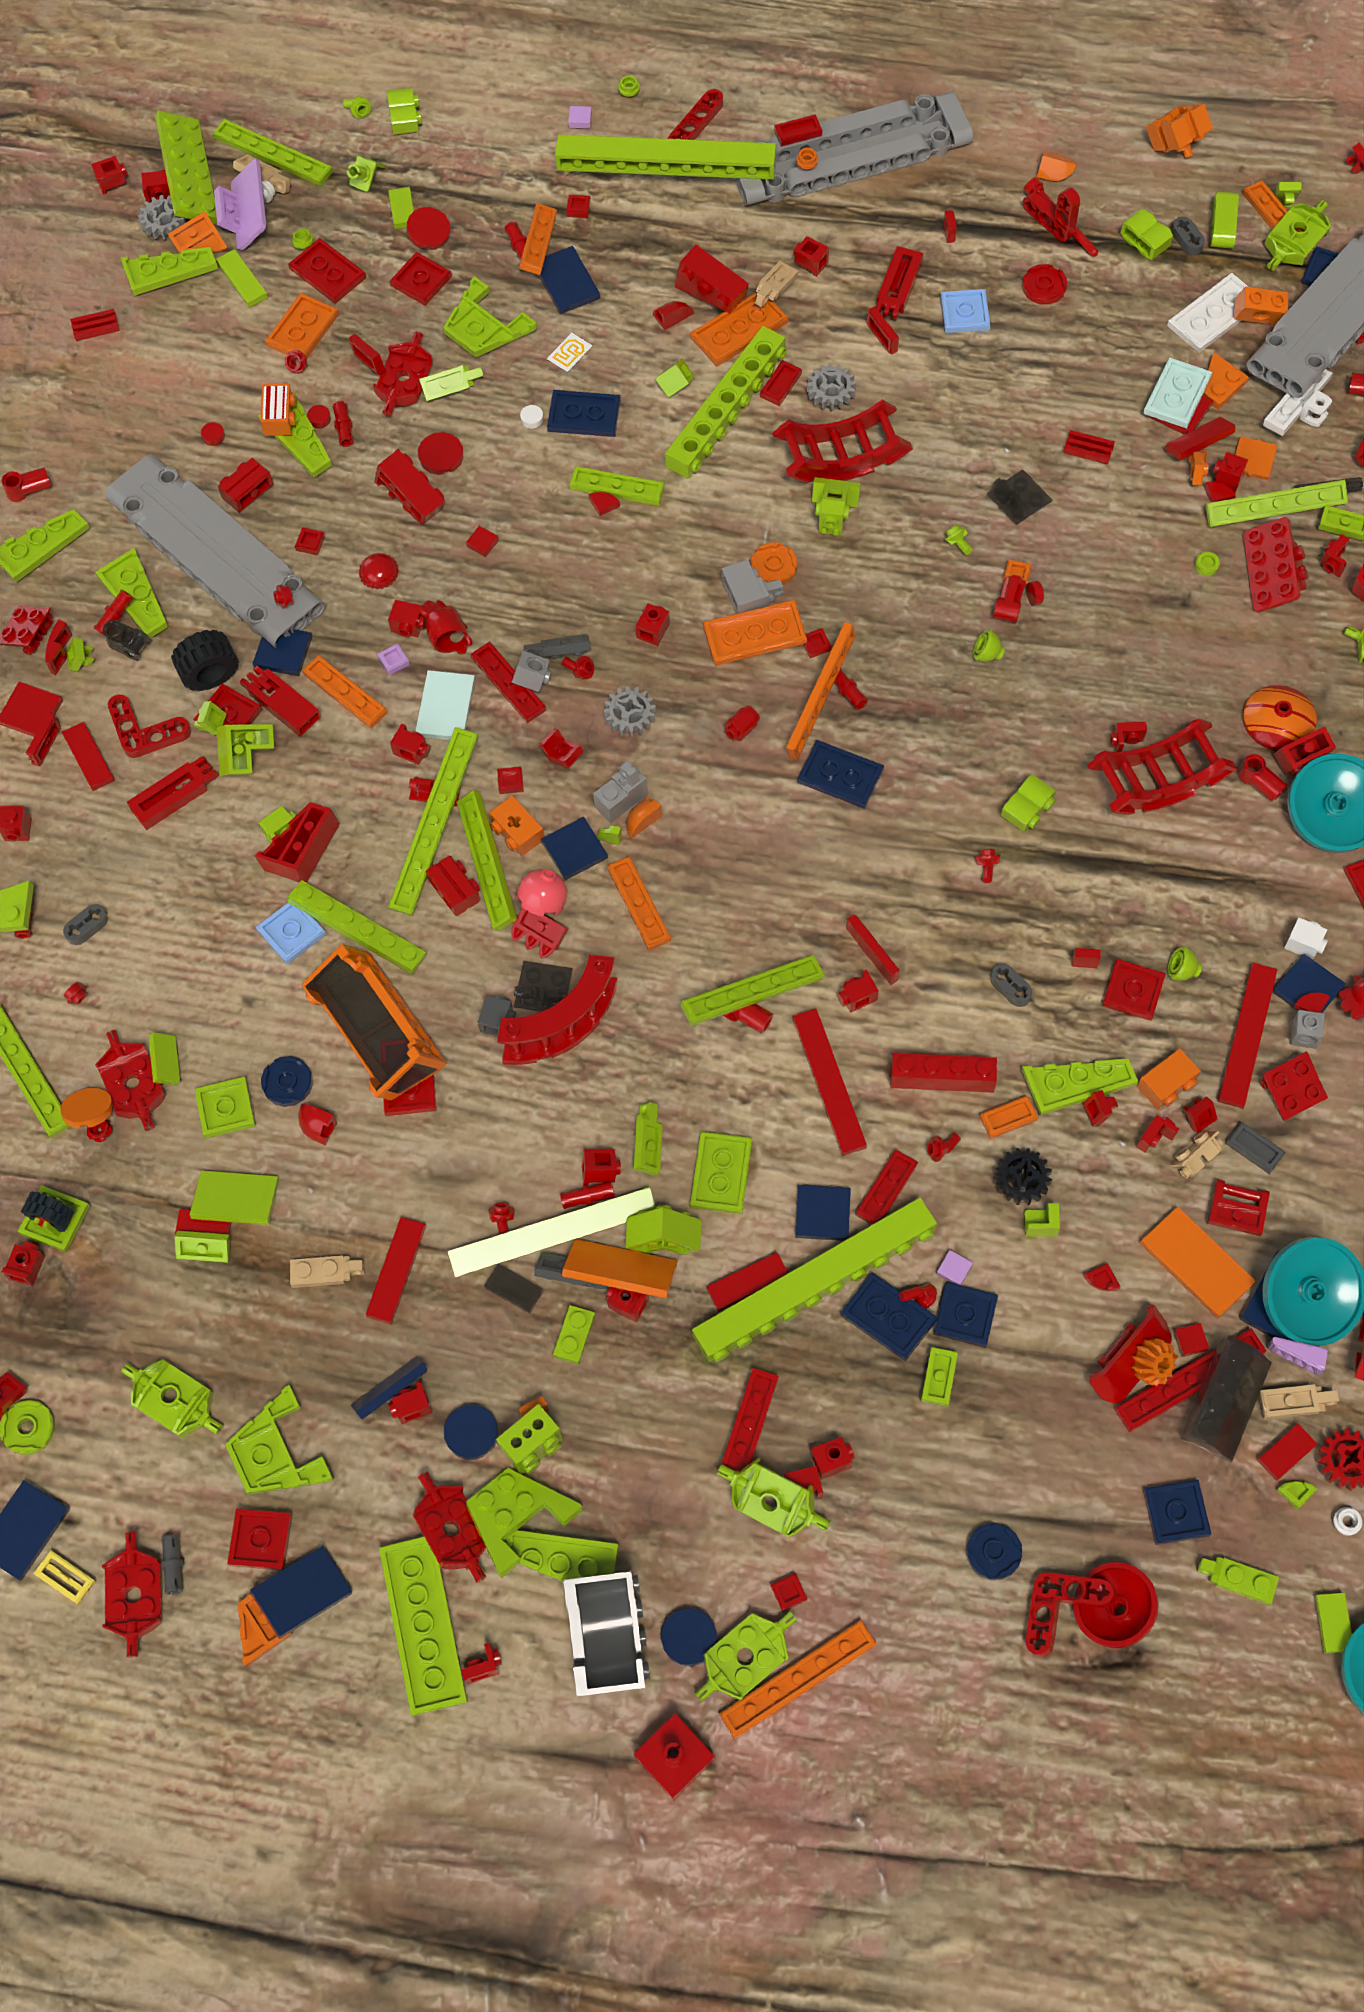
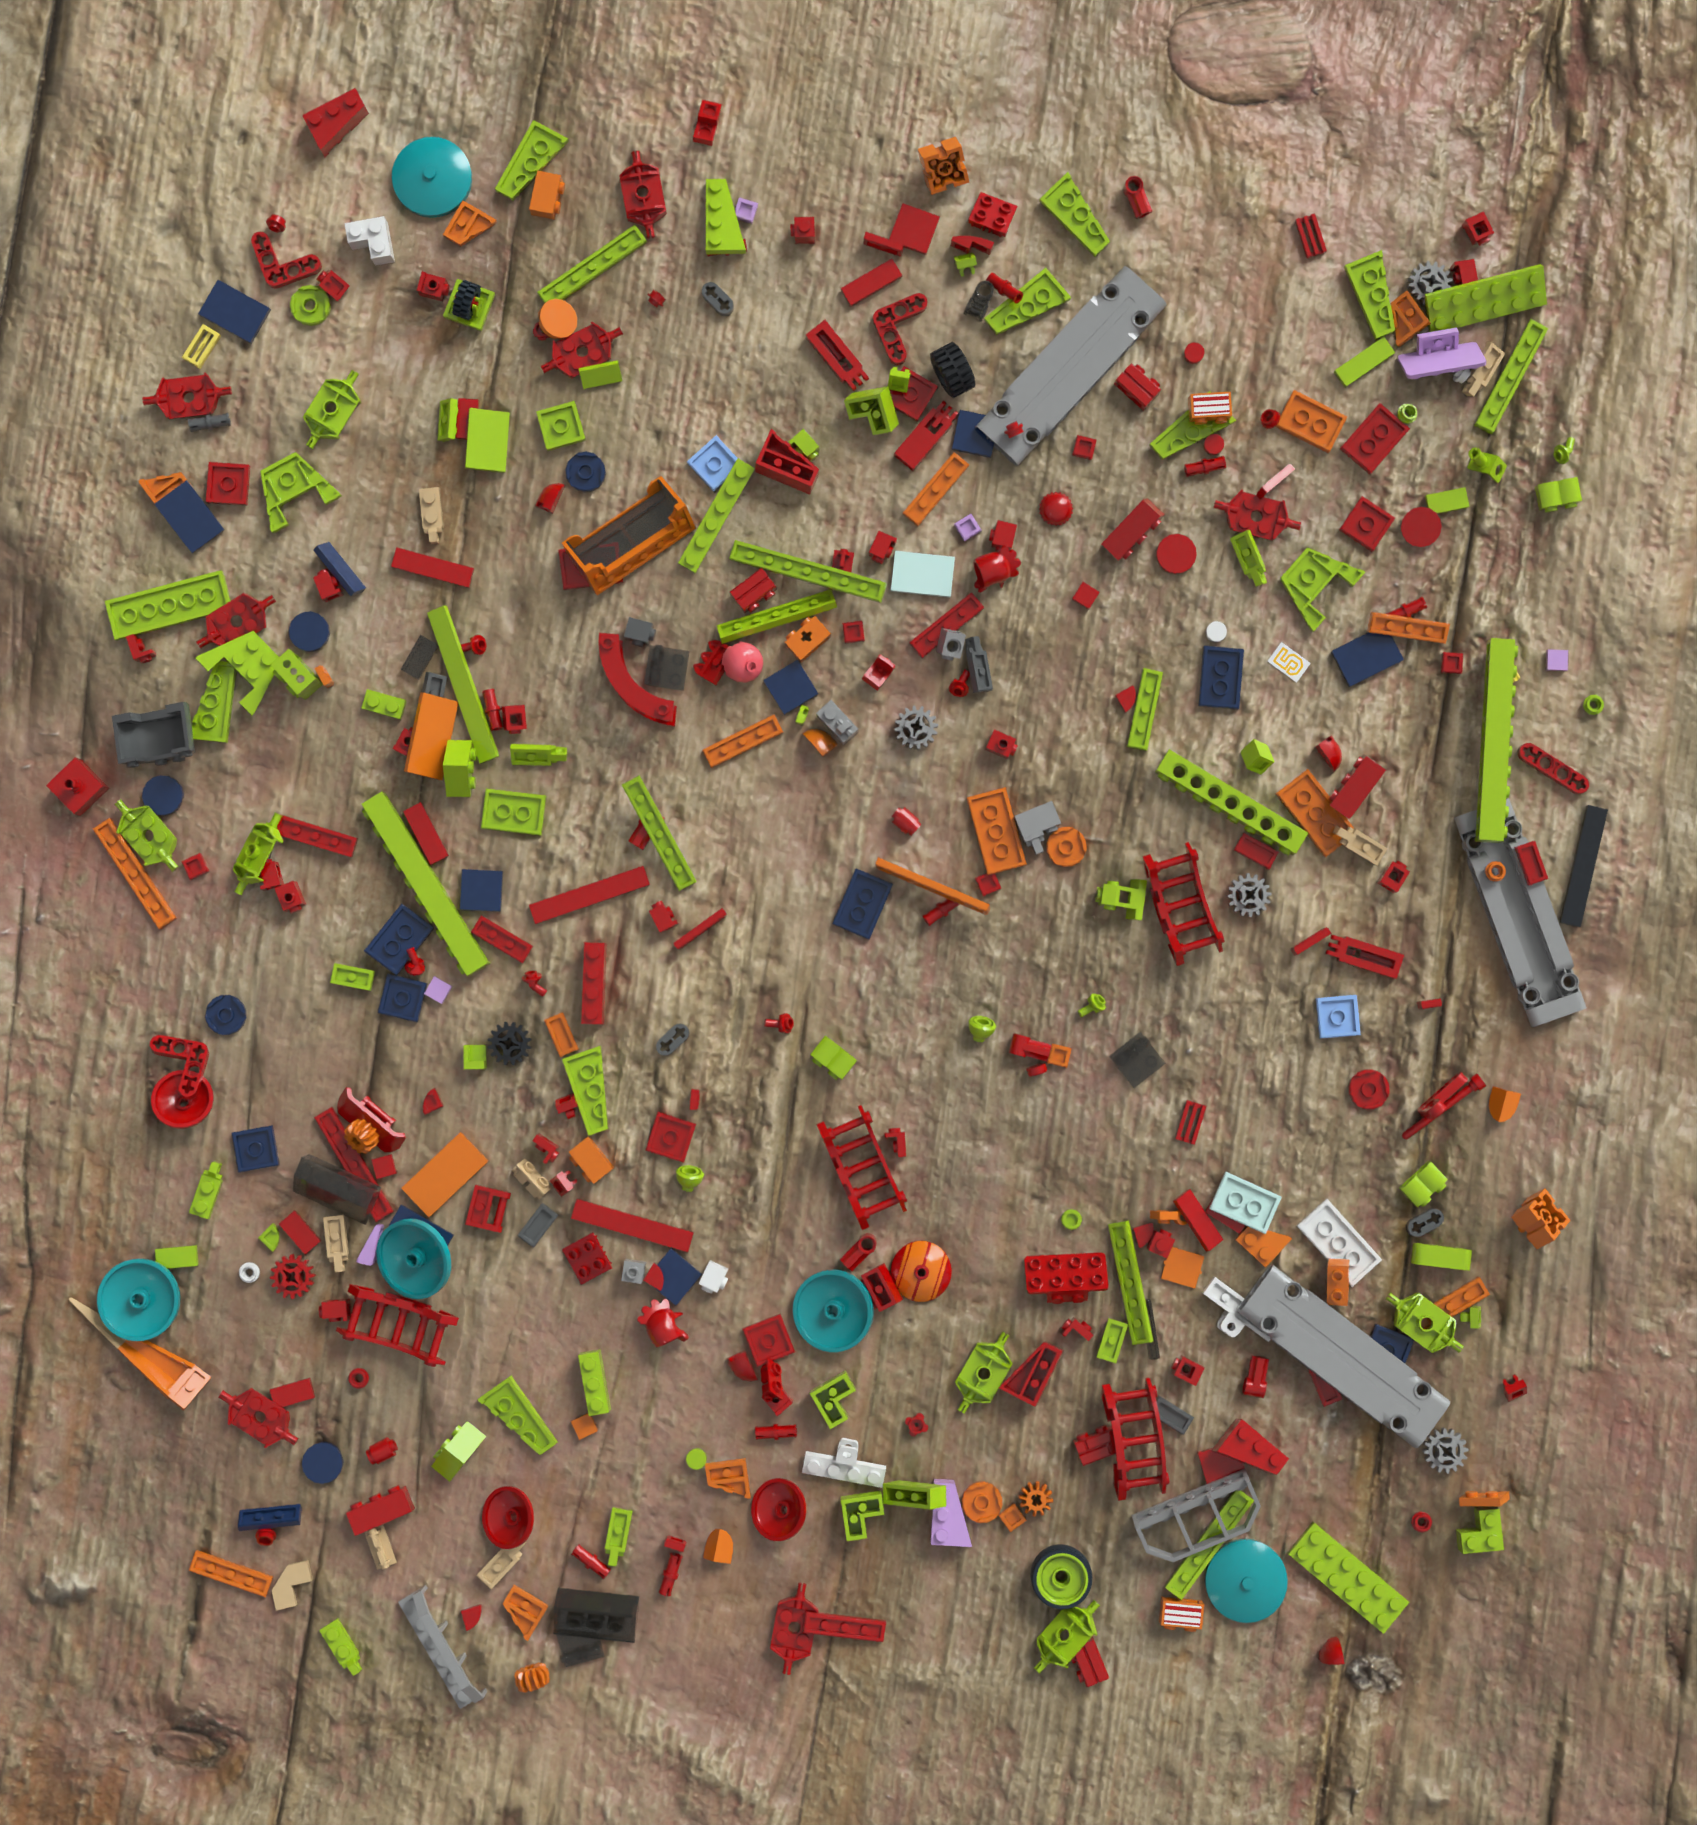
camera: 90 degrees right, 20 degrees up
none -> black tile [1559,805,1608,927]

